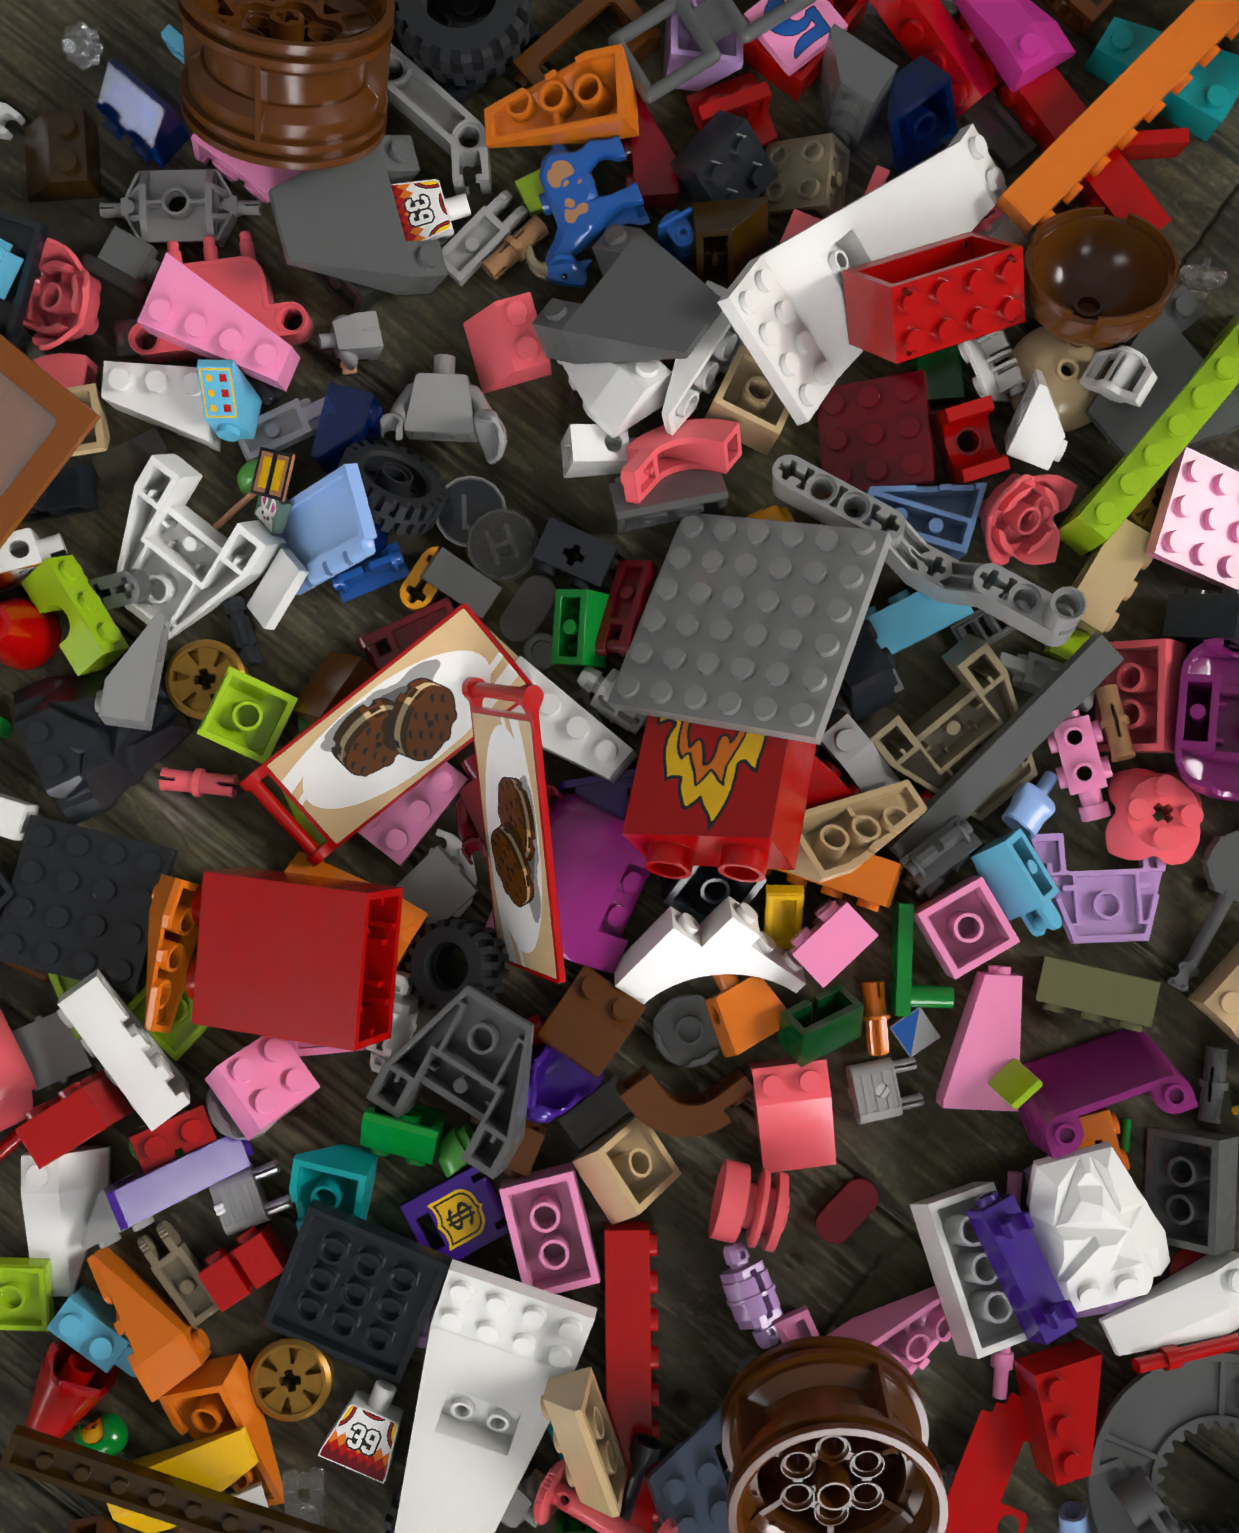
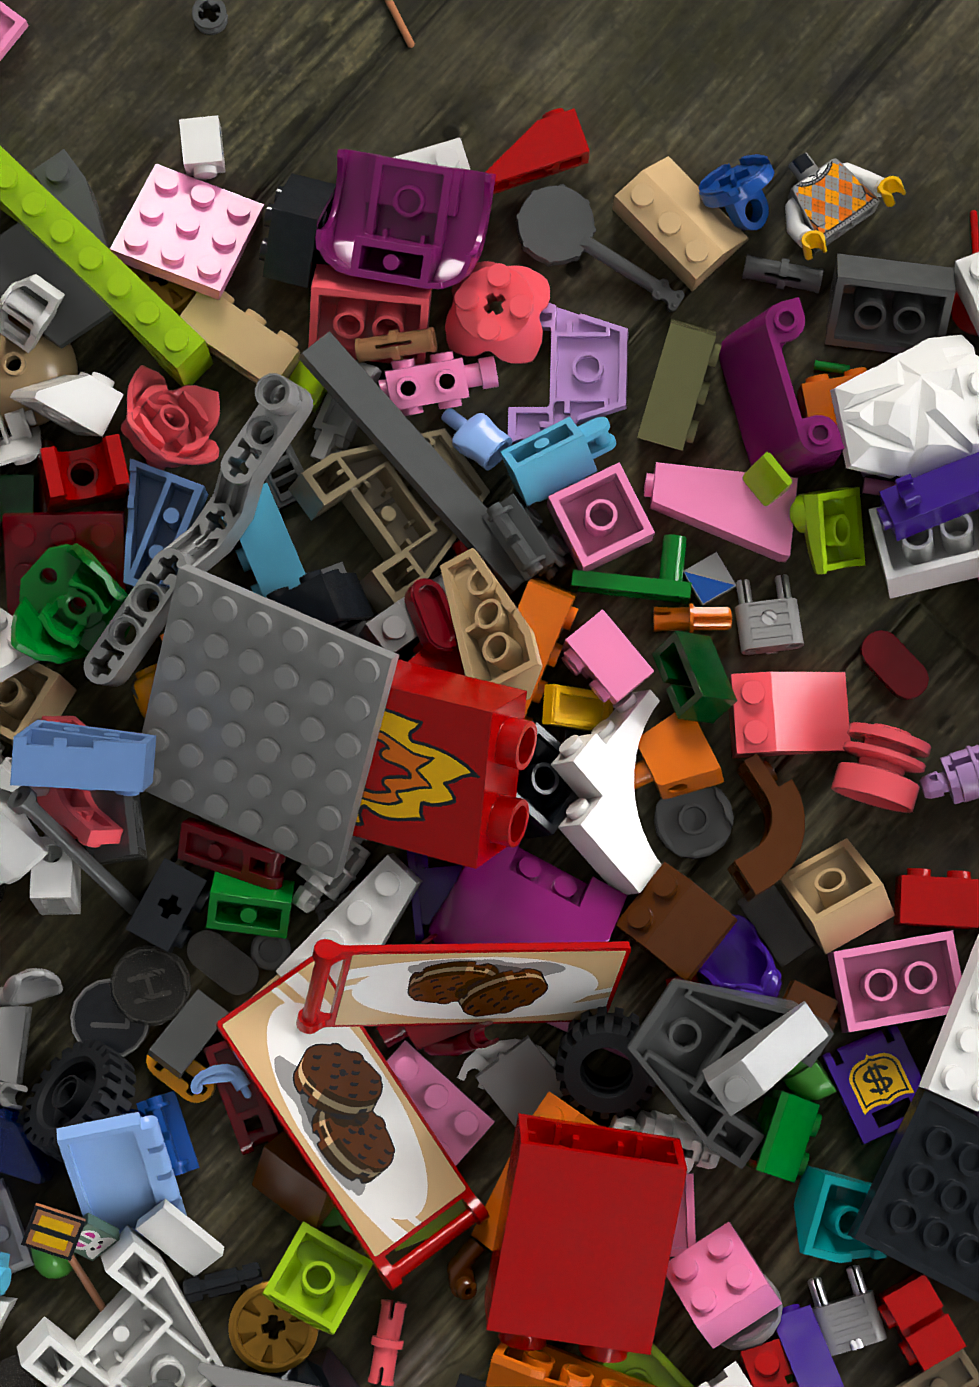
camera: 90 degrees left, 5 degrees down
none -> dark grey bar [7,786,140,915]
none -> medium blue wedge [10,719,157,796]
none -> green piece [11,543,131,664]
none -> light blue piece [190,1064,252,1099]
none -> dark red tile [405,578,458,657]
none -> reddish brown arm [447,1237,485,1300]
none -> slope [702,1001,829,1116]
none -> lime slope [789,487,865,574]

